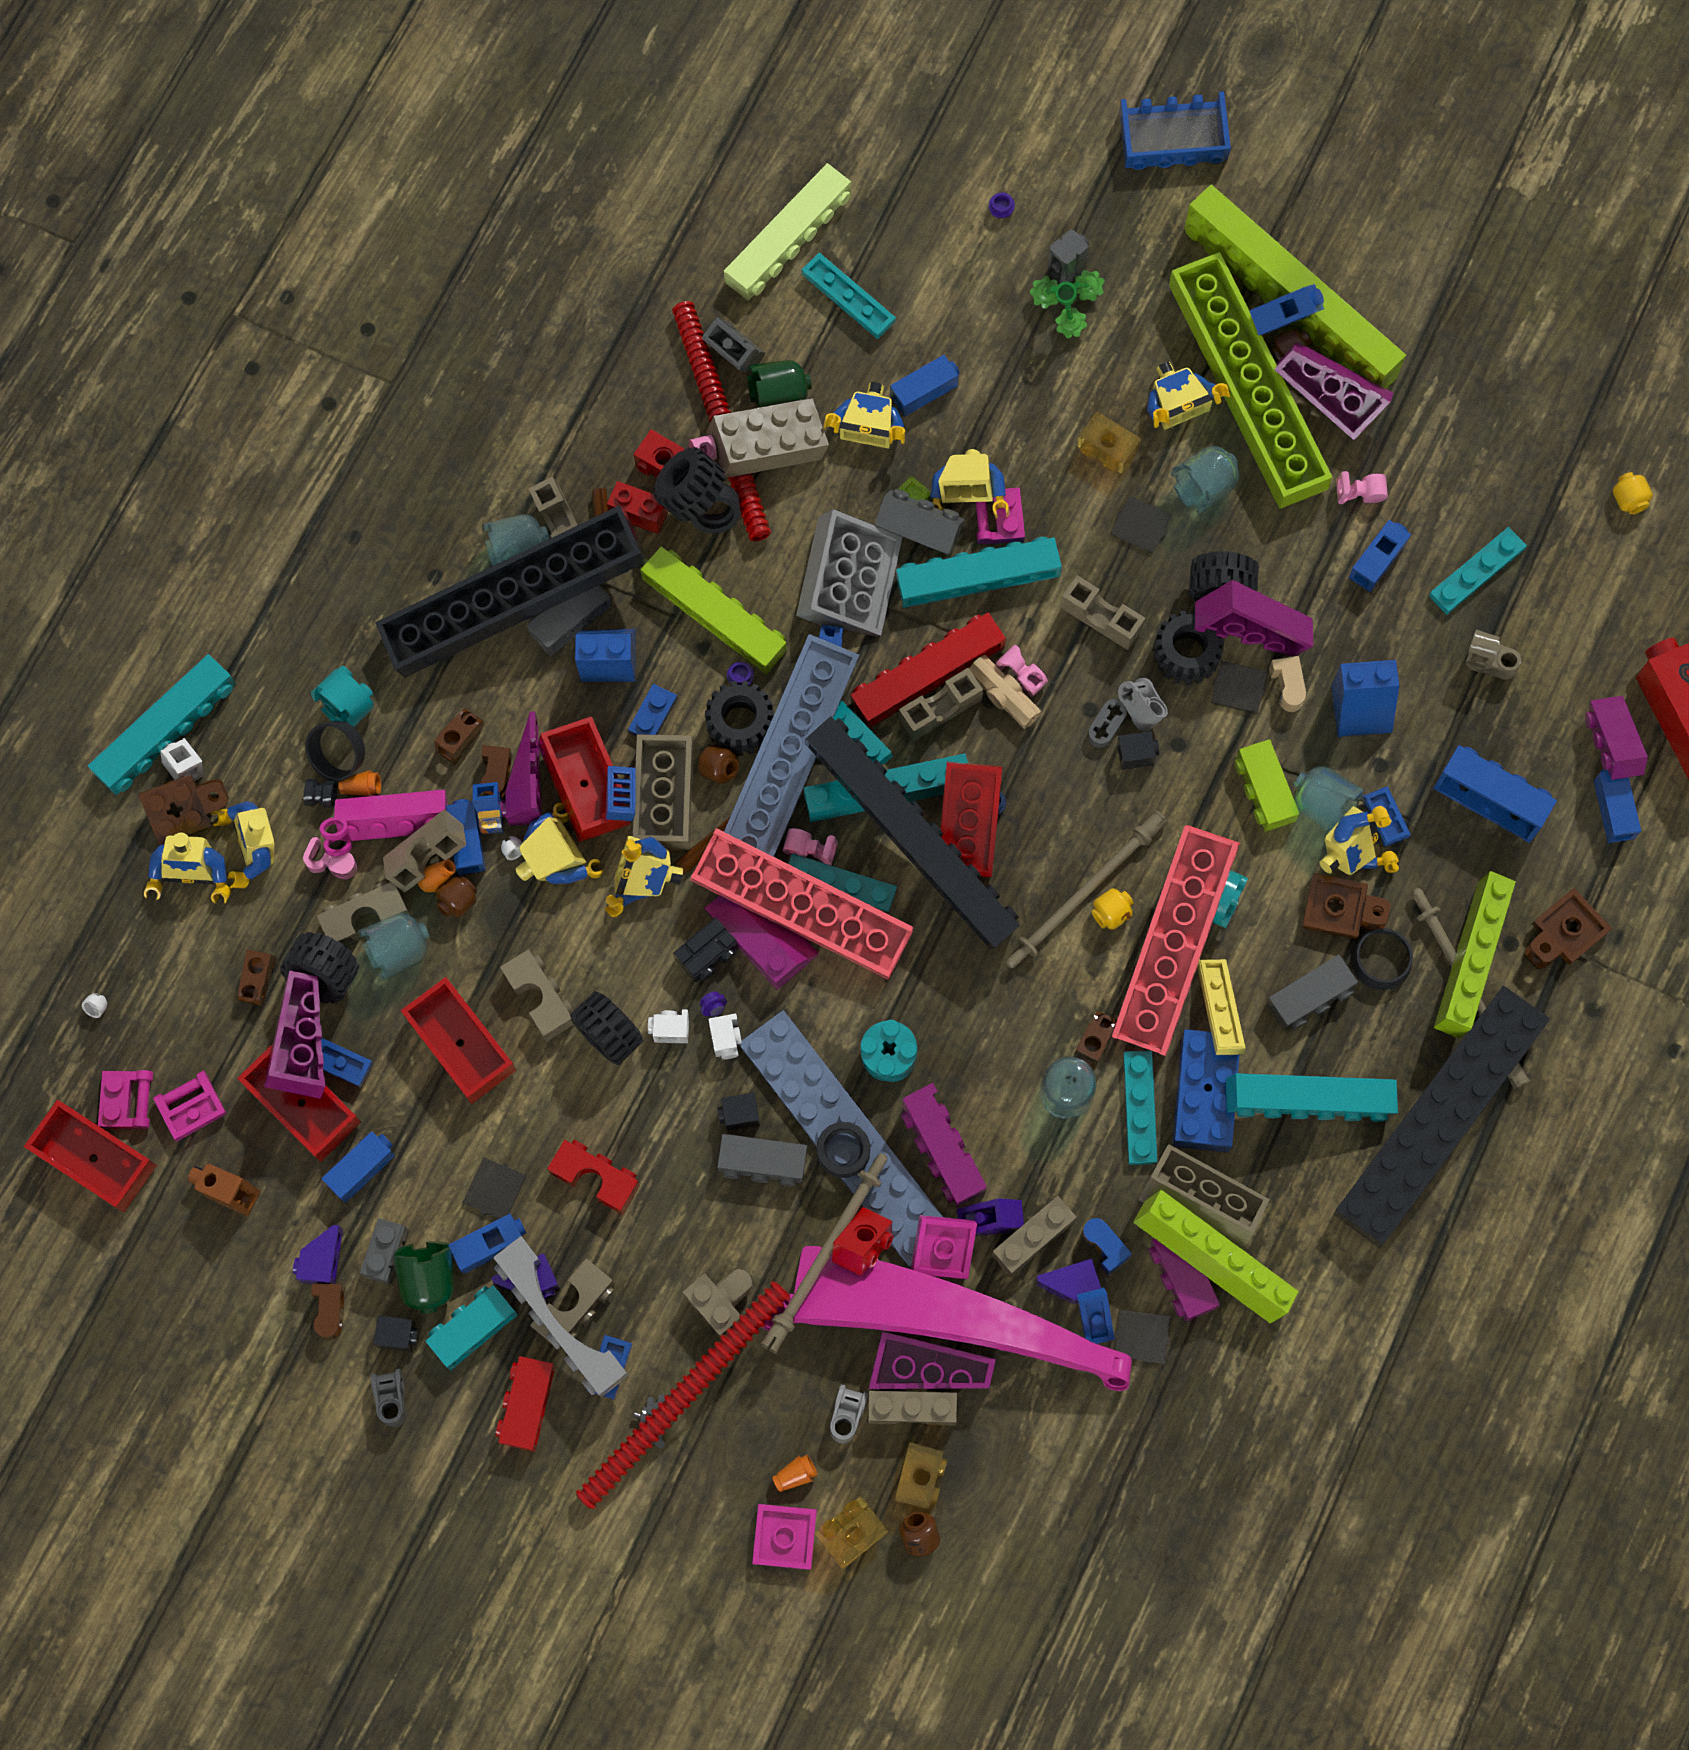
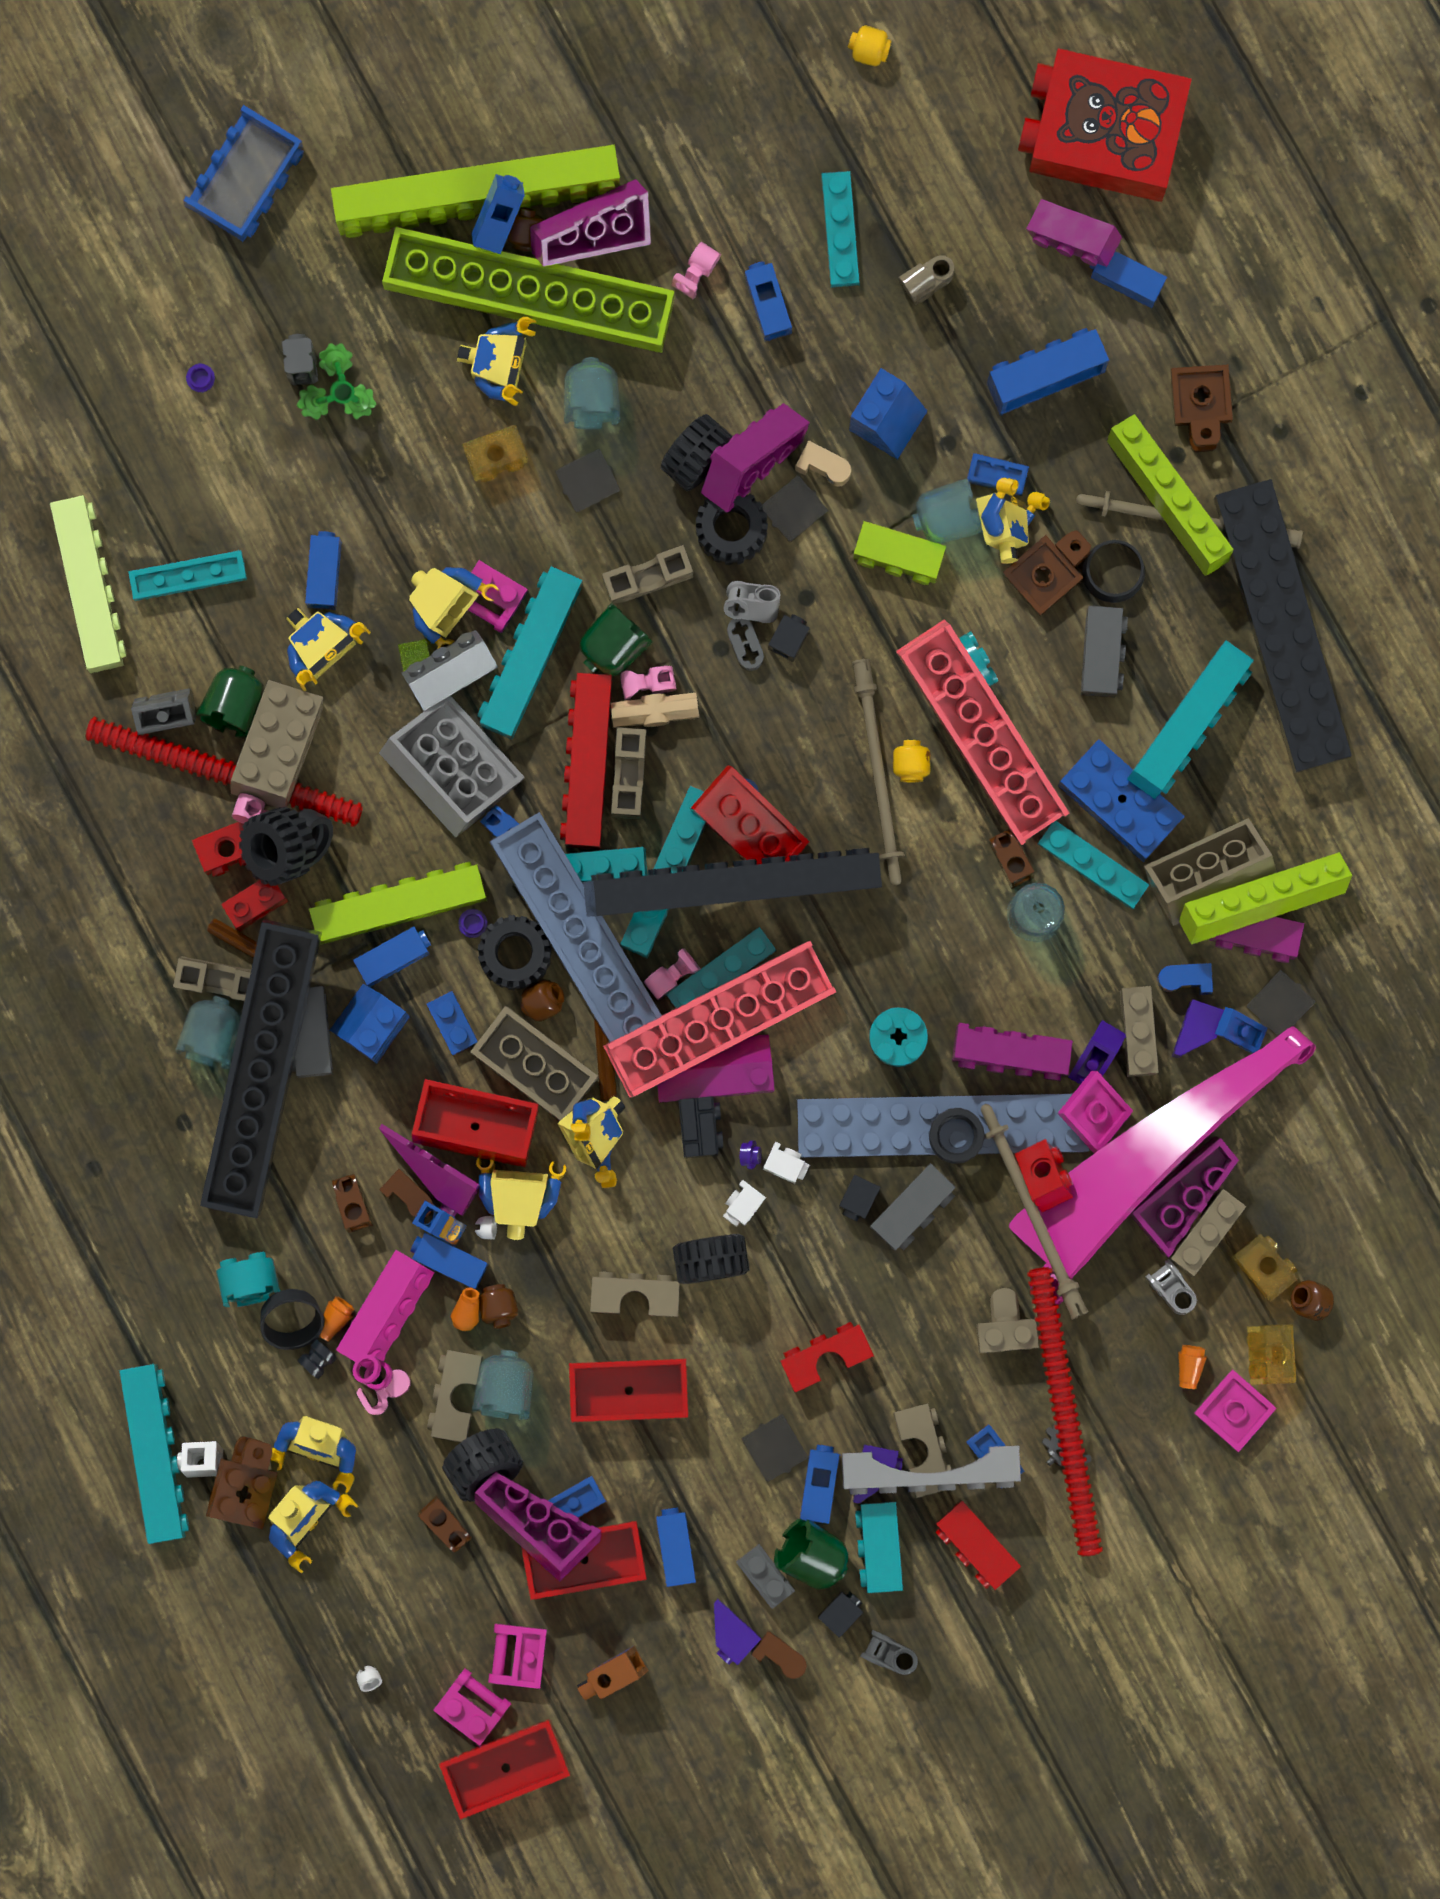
camera: 55 degrees left, 10 degrees up
dark tan arch [383,809,466,893] -> none
blue slope [606,766,636,821] -> none
light yellow tile [1197,959,1246,1055] -> none
none -> blue brick [353,927,431,987]
none -> dark green cylinder [580,602,653,676]

